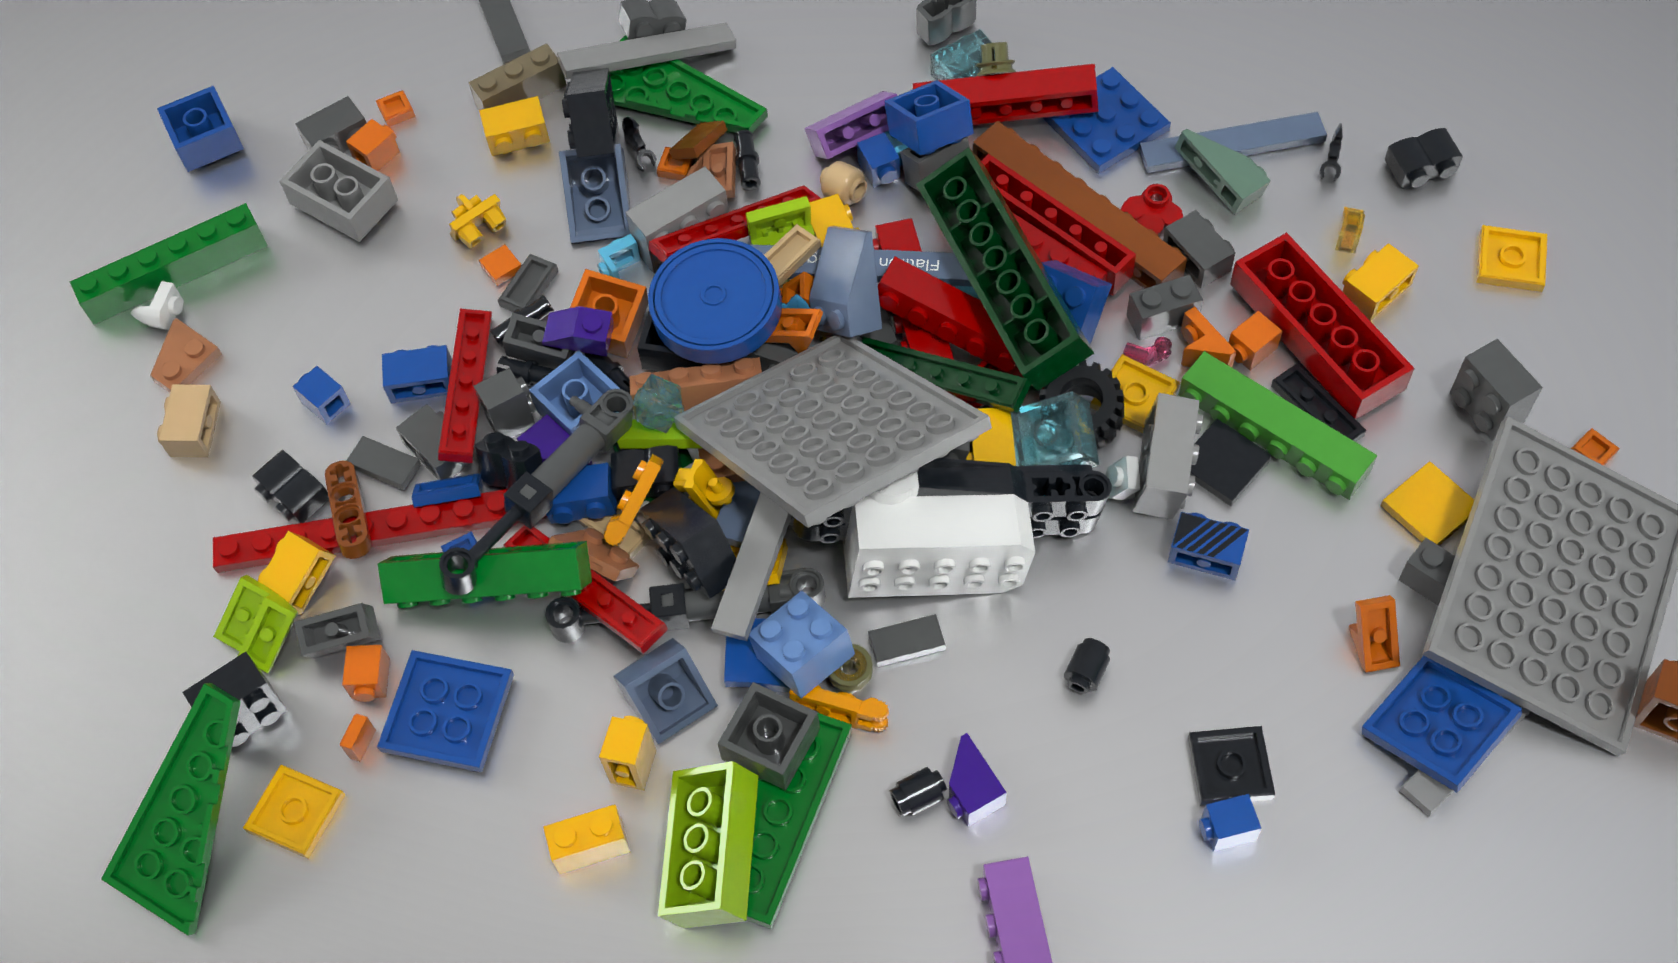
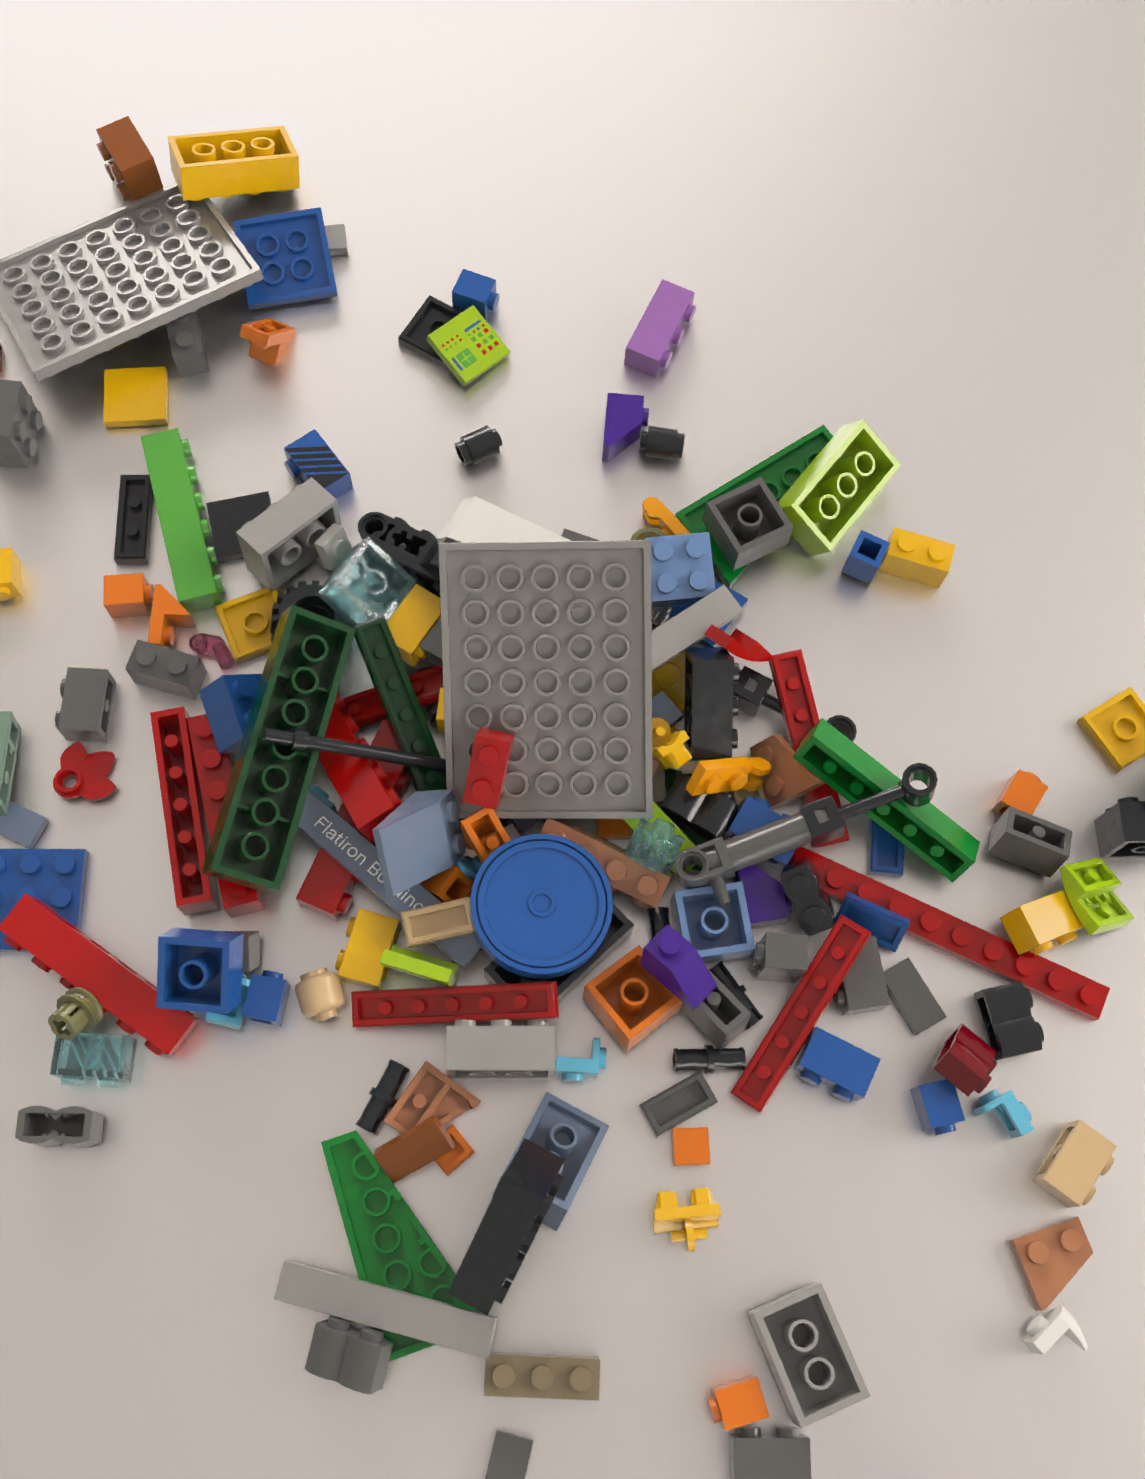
camera: 155 degrees left, 10 degrees up
green brick [70,203,268,325] -> none
dark orange beam [325,460,372,559] -> none
orange tile [340,713,376,762] -> none
orange tile [376,90,416,127] -> none
blue plate [377,650,514,773] -> none
yellow brick [479,96,550,156] -> none
yellow brick [599,716,657,791] -> none
sand blue slope [613,638,718,744] -> none
black piece [622,117,657,171] -> none
medium lavender brick [804,91,897,159] -> none
dark orange brick [972,121,1187,289] -> none
red brick [1230,232,1415,420] -> none
none -> yellow brick [167,126,300,201]
none -> black bar [262,727,446,772]
none -> lime tile [426,305,511,387]
none -> red brick [462,727,515,810]
none -> red slope [704,624,772,662]
none -> blue brick [841,530,890,585]
none -> dark red brick [933,1023,997,1097]
none -> medium azure bracket [972,1089,1034,1139]

